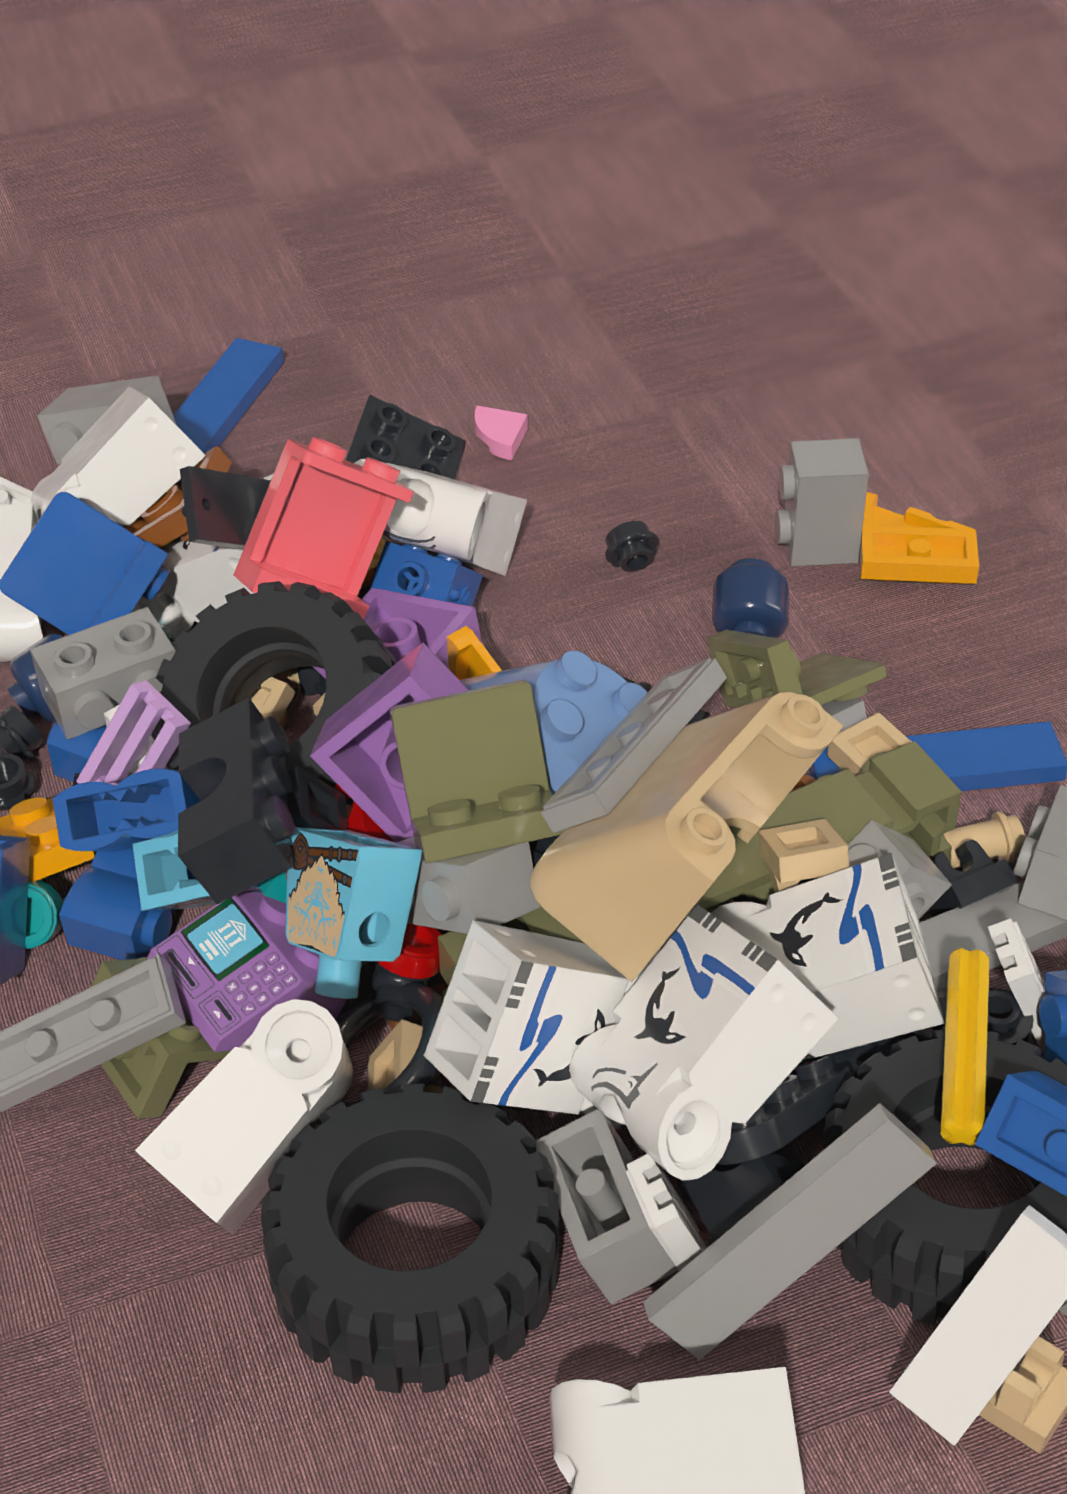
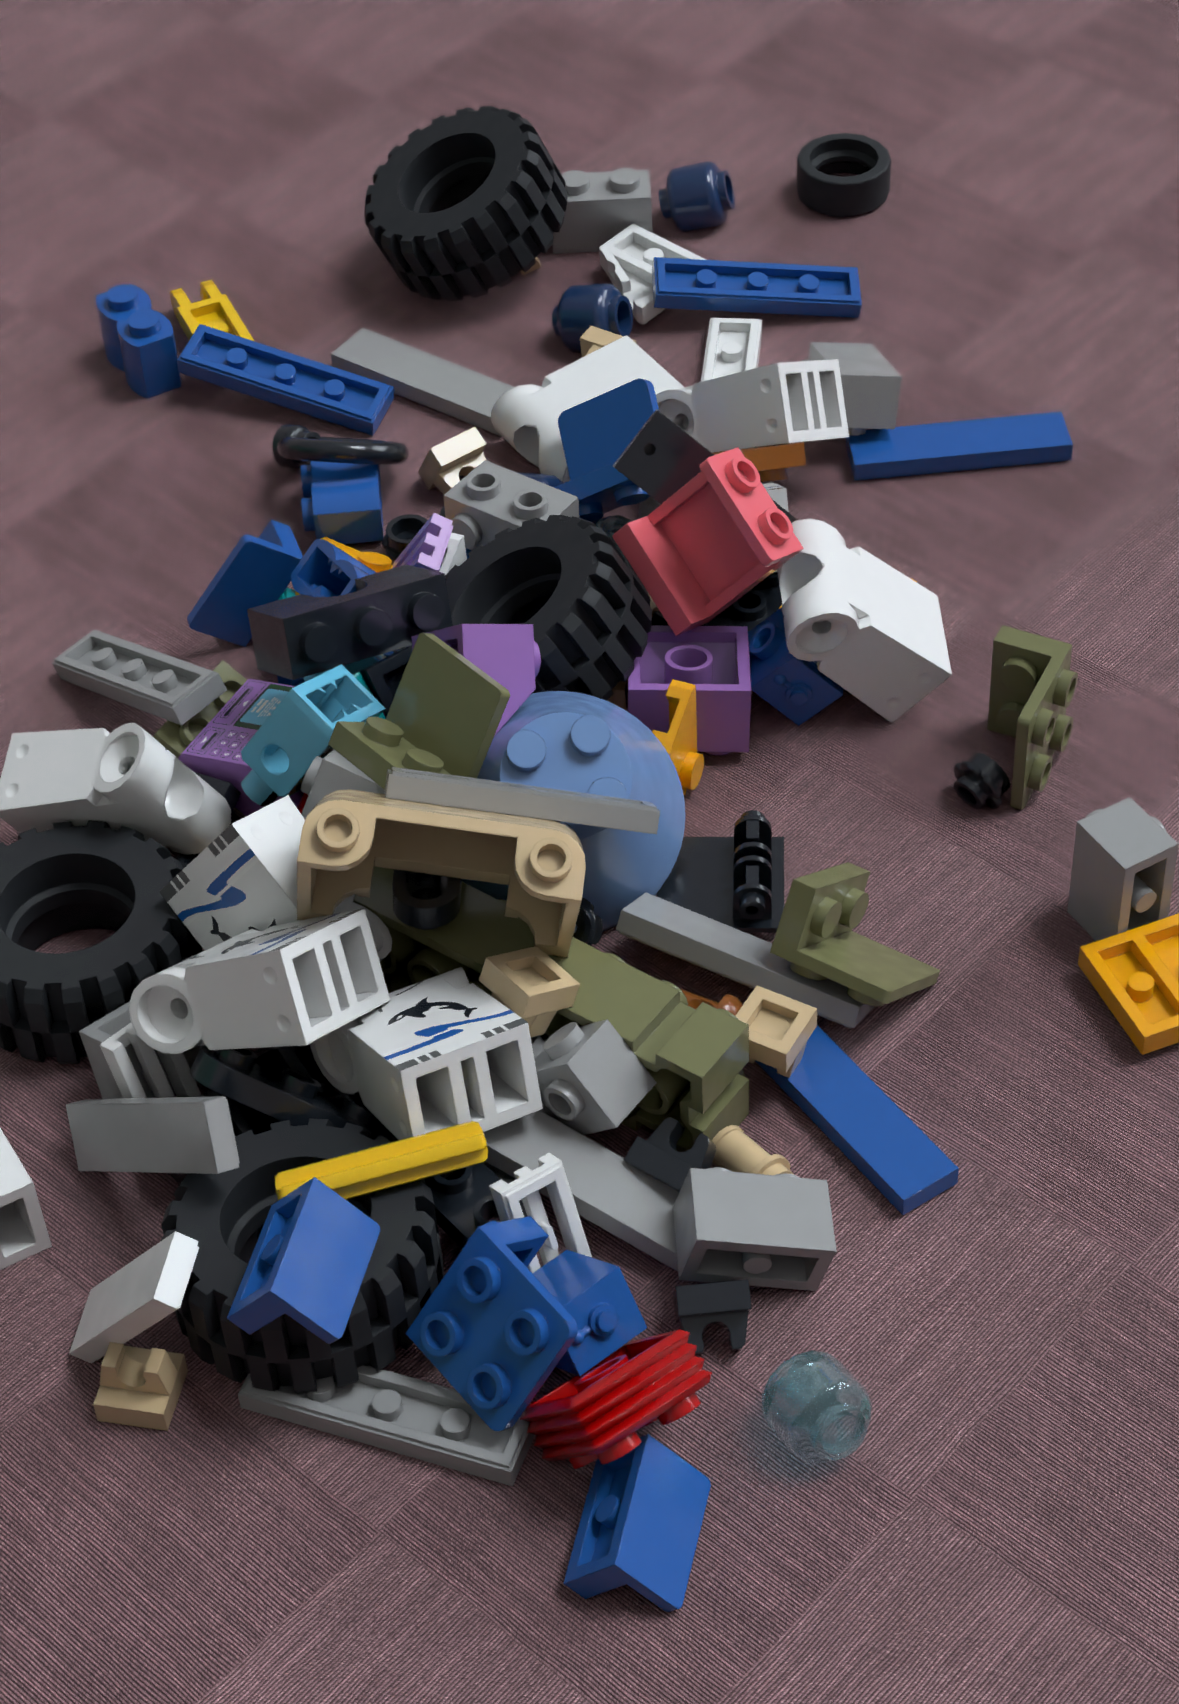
camera: 65 degrees right, 0 degrees up
black hinge [346,395,466,479] -> none
bright pink tile [475,405,528,461] -> none
dark blue head [712,558,789,638] -> none
none -> olive bracket [987,625,1078,810]

